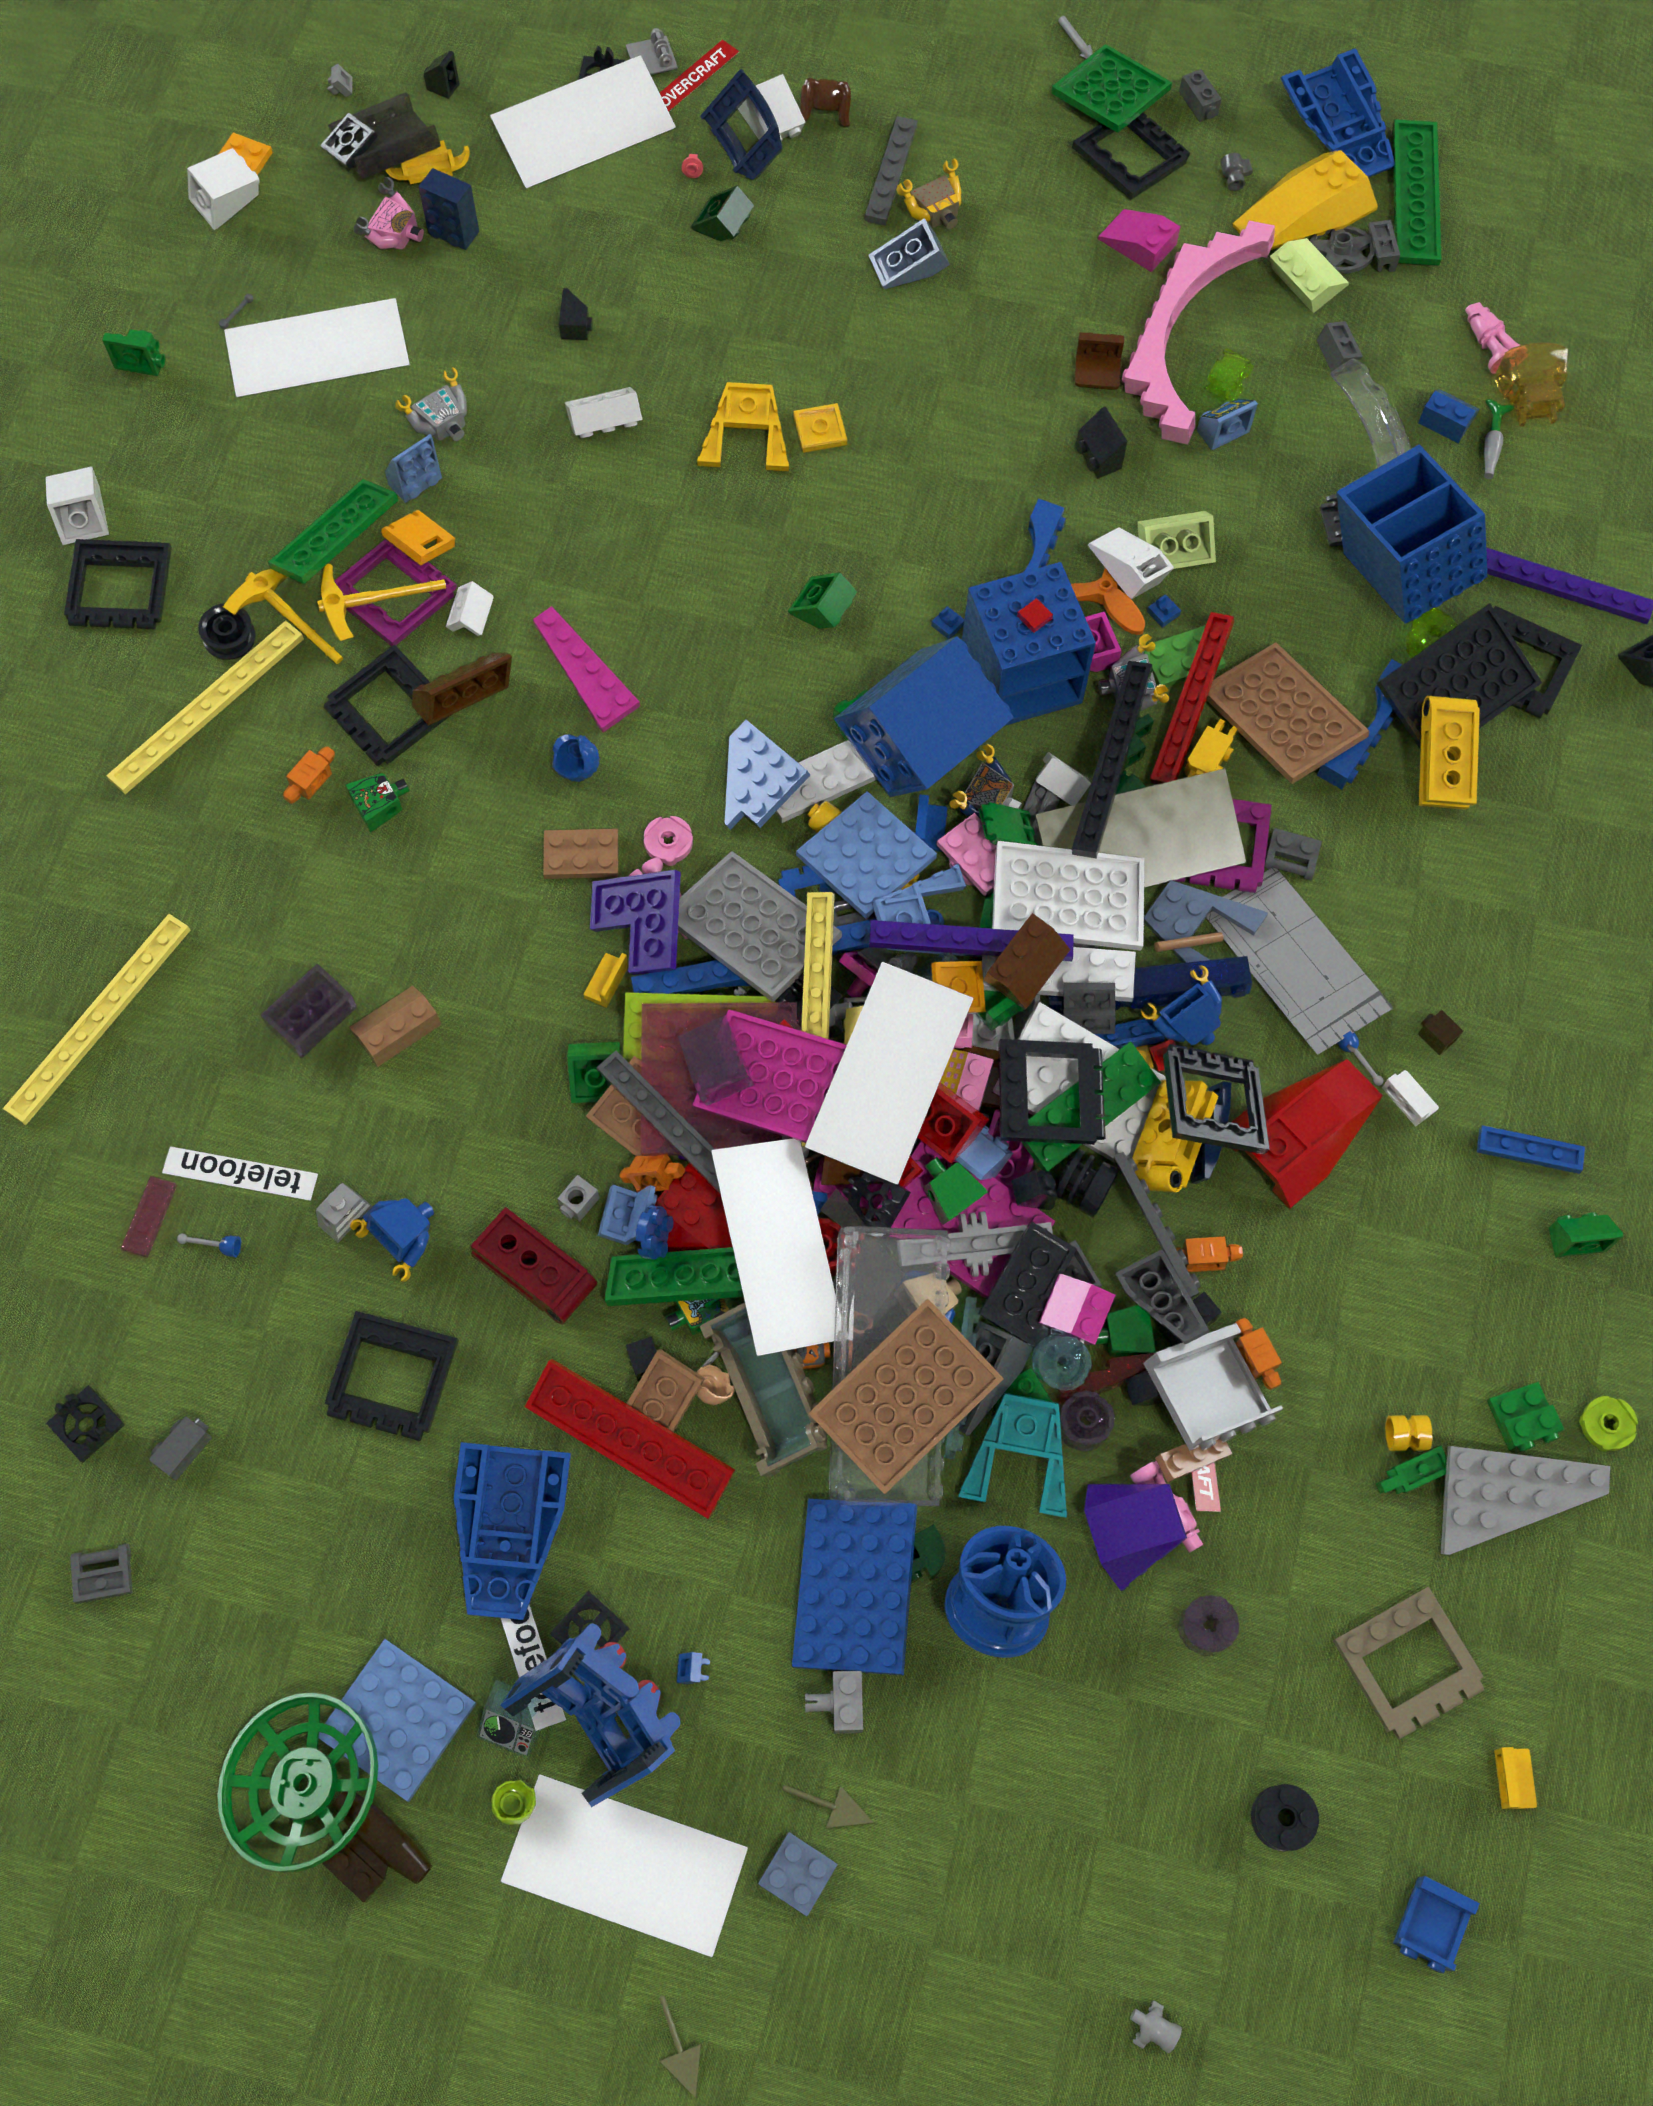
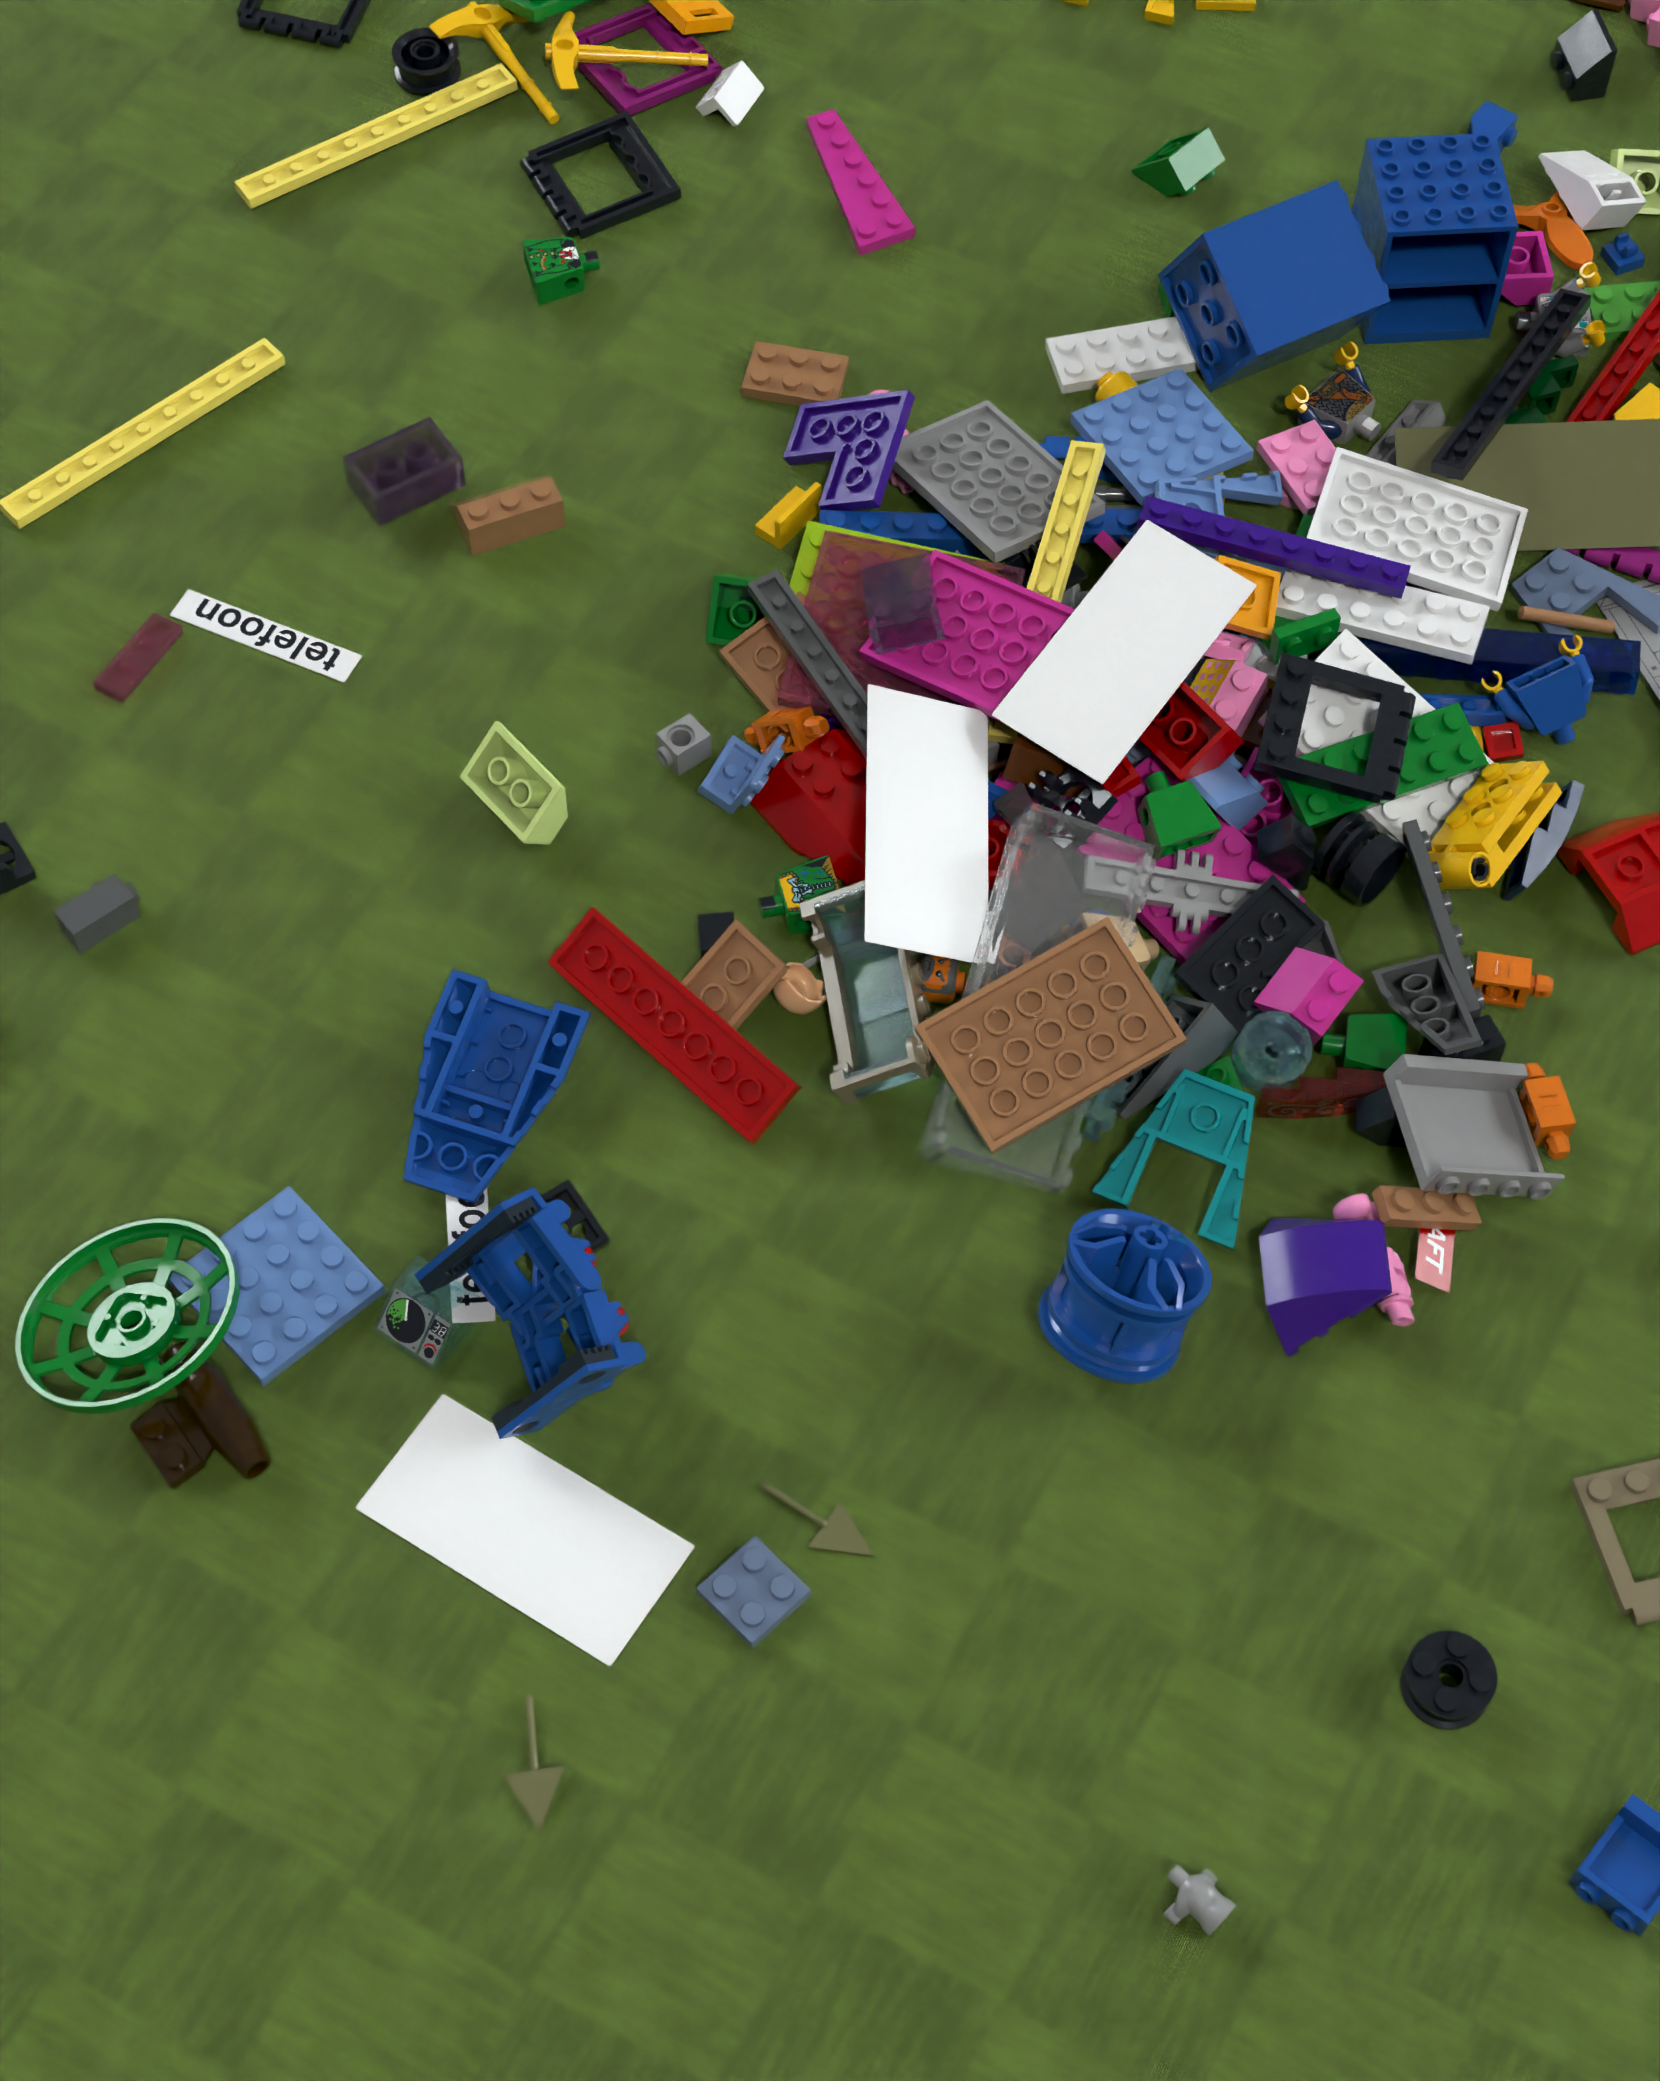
camera: 15 degrees right, 10 degrees down
hinge [177,1233,241,1257] -> none
orange piece [283,746,335,804] -> none
light grey torso [316,1183,373,1243] -> none
black hinge [325,1311,459,1441] -> none
blue torso [350,1198,434,1282] -> none
reddish brown slope [412,653,512,726] -> none
dark red hinge [471,1207,598,1325] -> none
lime hair [491,1780,536,1825] -> none
blue hair [553,734,600,782] -> none
green plate [604,1247,744,1306] -> none
blue plate [636,1205,674,1260] -> none
bright pink plate [644,816,693,866] -> none
blue tile [677,1652,710,1684] -> none
wing [725,720,810,830] -> none
blue plate [792,1499,917,1675] -> none
light grey brick [805,1671,863,1734] -> none
dark green brick [911,1524,946,1584] -> none
blue panel [915,795,947,852] -> none
green plate [978,802,1038,846] -> none
reddish brown slope [984,913,1071,1010] -> none
red tile [1017,598,1053,633] -> none
white panel [1035,752,1091,806] -> none
brick [1060,1391,1115,1451] -> none
dark grey slope [1064,983,1115,1034] -> none
black hinge [1163,1044,1270,1154] -> none
clear purple brick [1178,1595,1239,1657] -> none
none -> yellowish green slope [459,721,568,845]

